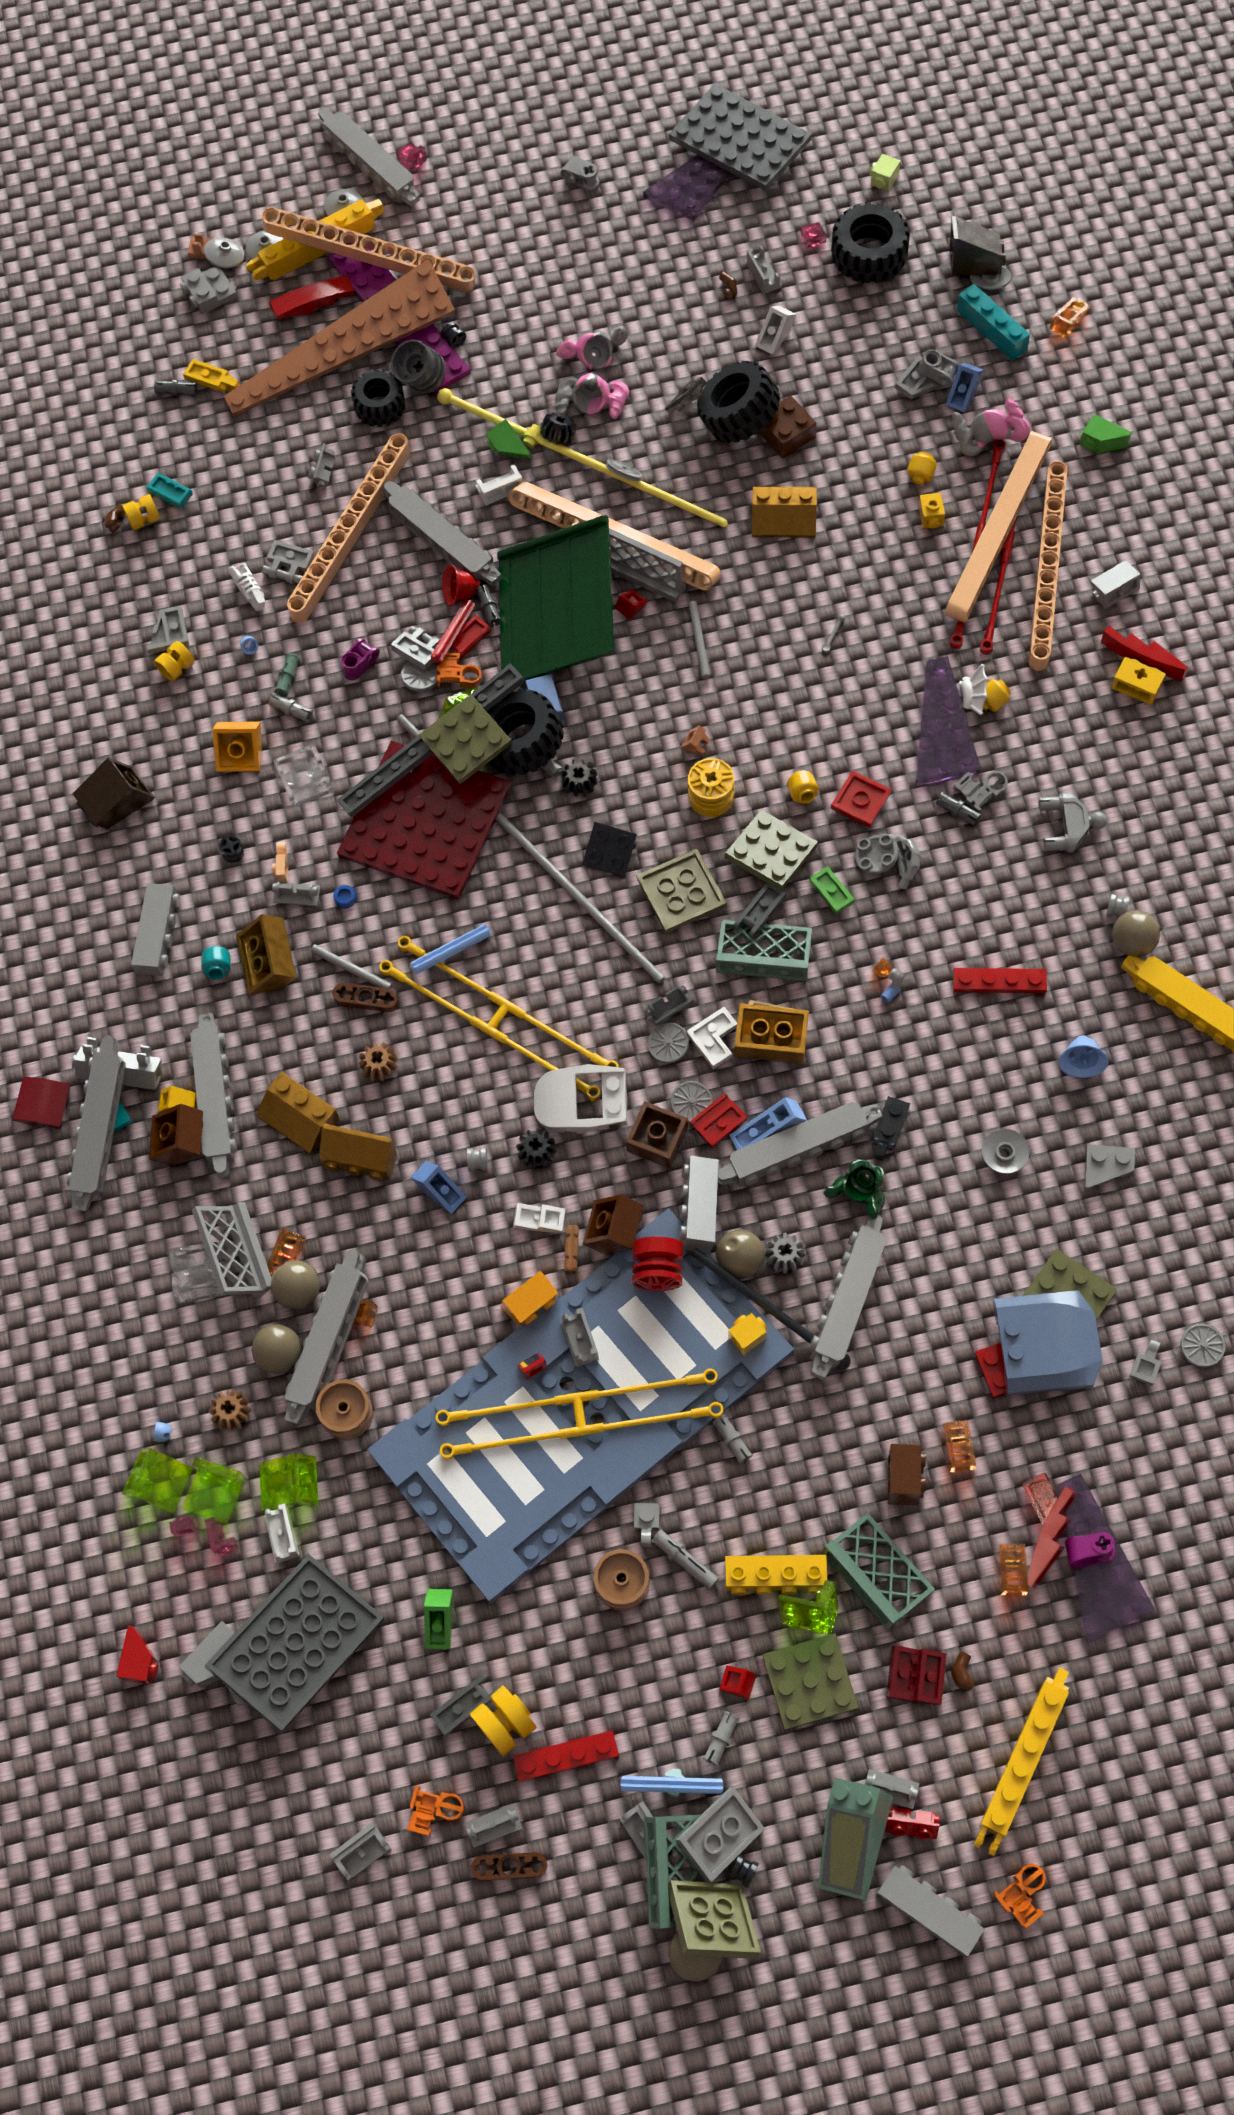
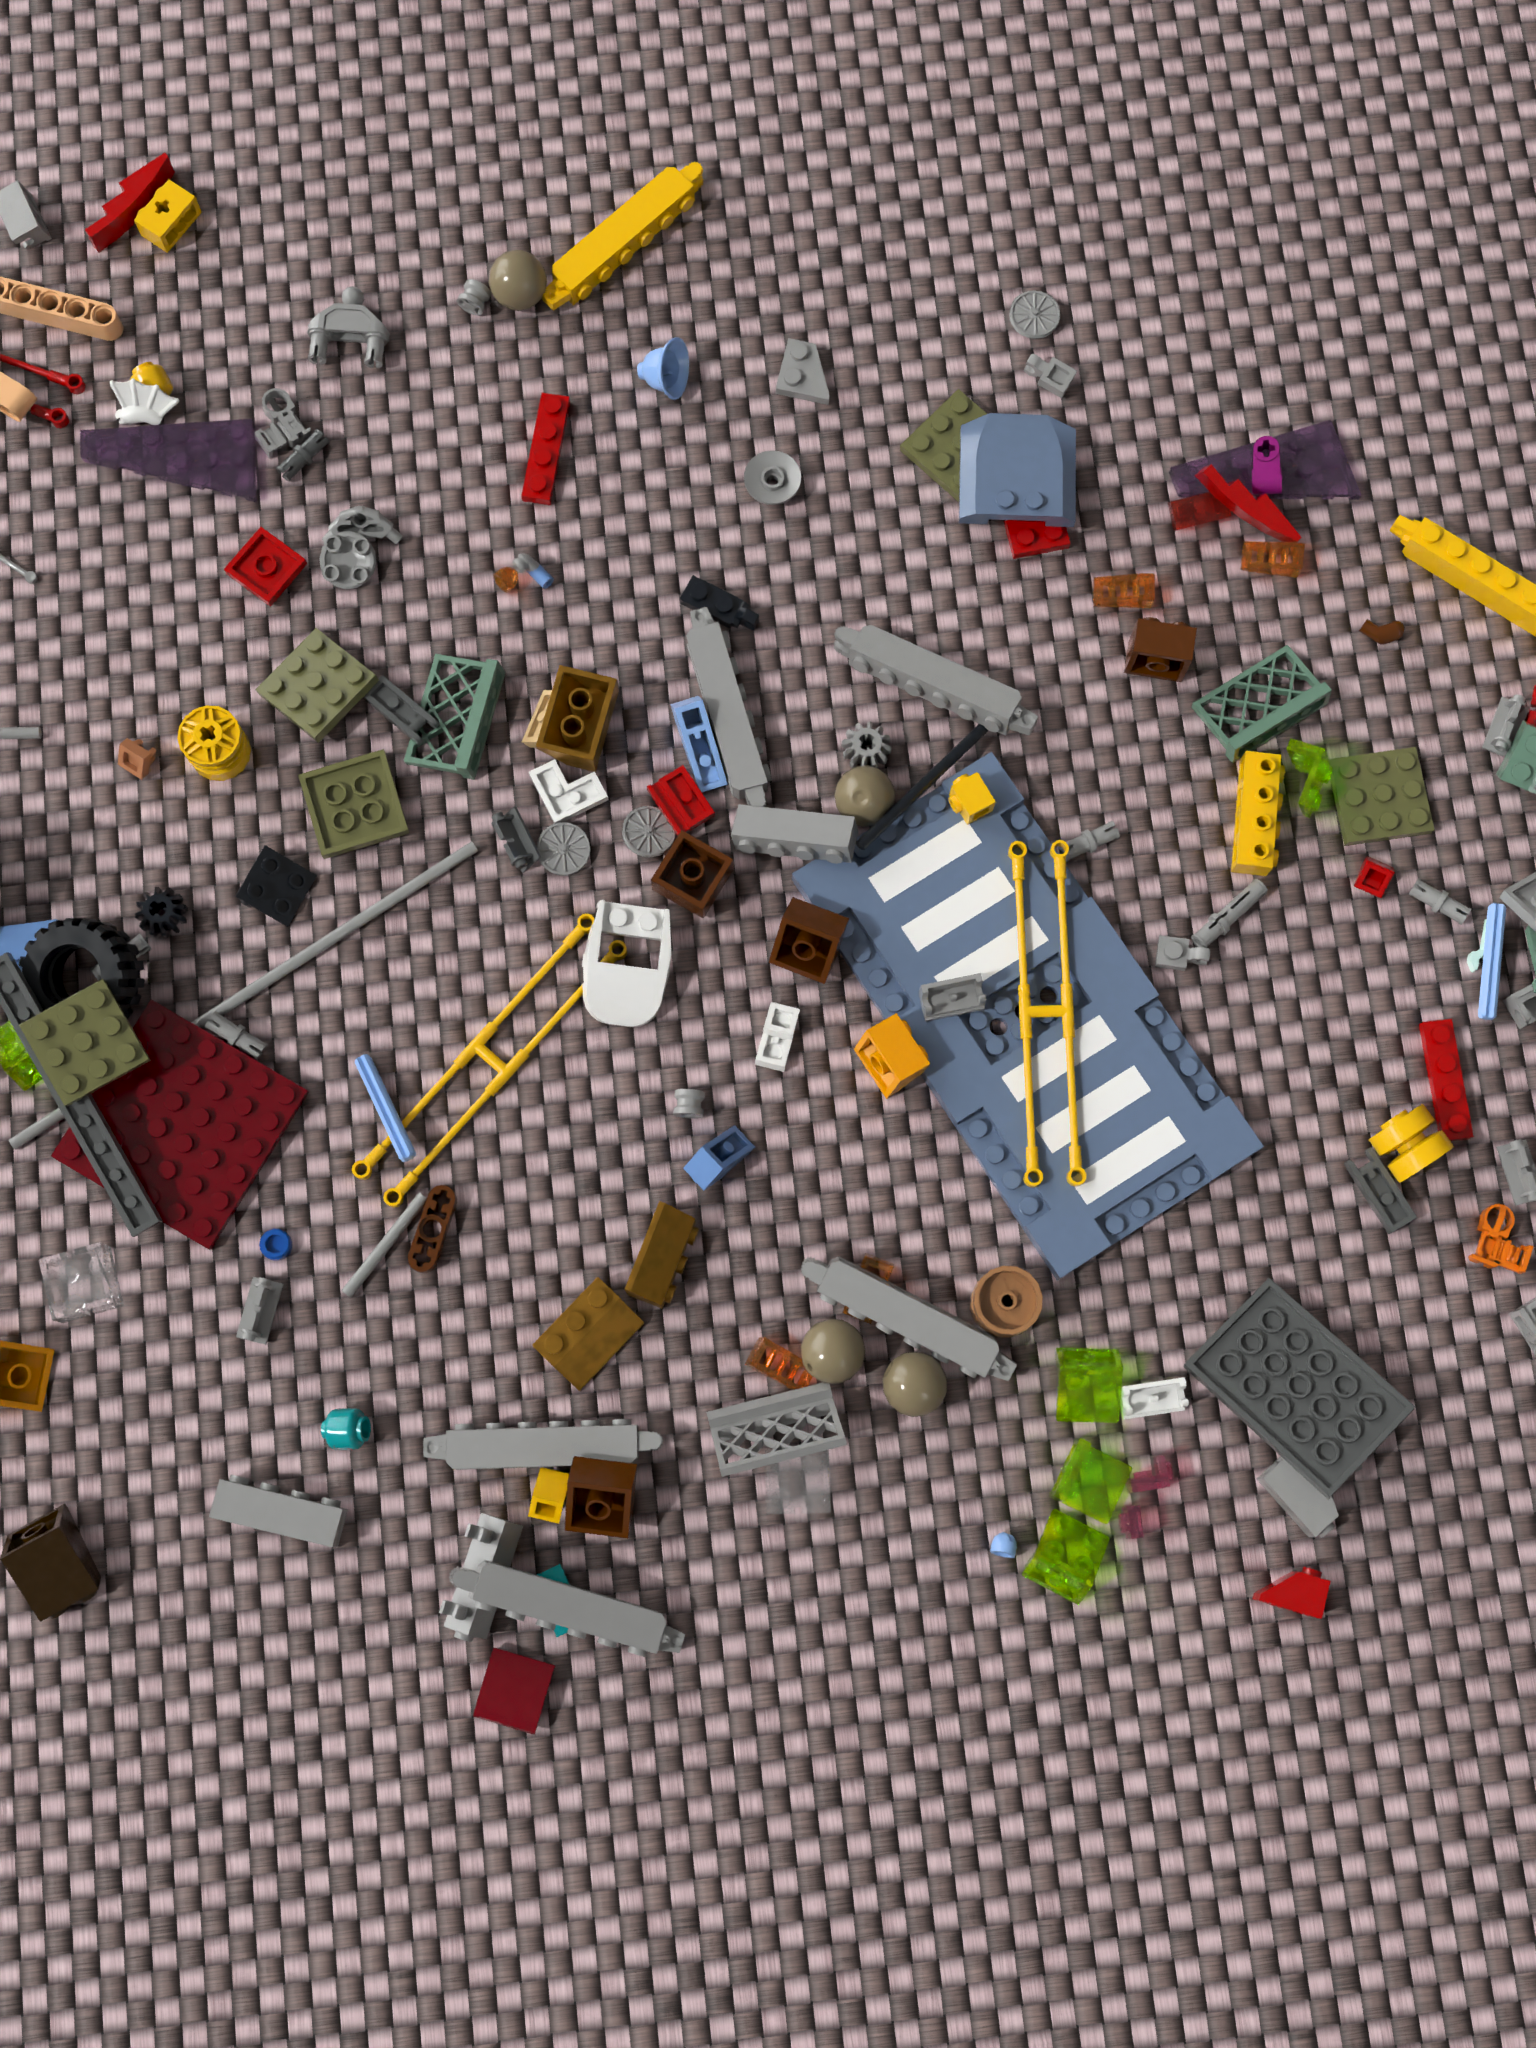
camera: 90 degrees left, 10 degrees up
medium nougat gear [209,1389,251,1432] -> none
black wheel [219,835,244,863] -> none
pearl gold slope [236,914,297,995] -> none
light nougat plate [272,842,288,883] -> none
medium nougat gear [359,1042,398,1082] -> none
bright green slope [424,1589,453,1650] -> none
black gear [516,1128,557,1169] -> none
red slope [518,1353,547,1380] -> none
medium nougat axle [564,1225,579,1272] -> none
medium nougat wheel [593,1549,650,1611] -> none
red wheel [632,1236,683,1291] -> none
yellow head [787,770,819,804] -> none
bright green plate [809,866,855,915] -> none
dark green hair [823,1159,885,1220] -> none
dark red slope [886,1645,947,1705] -> none
none -> light grey pin [205,1011,268,1060]

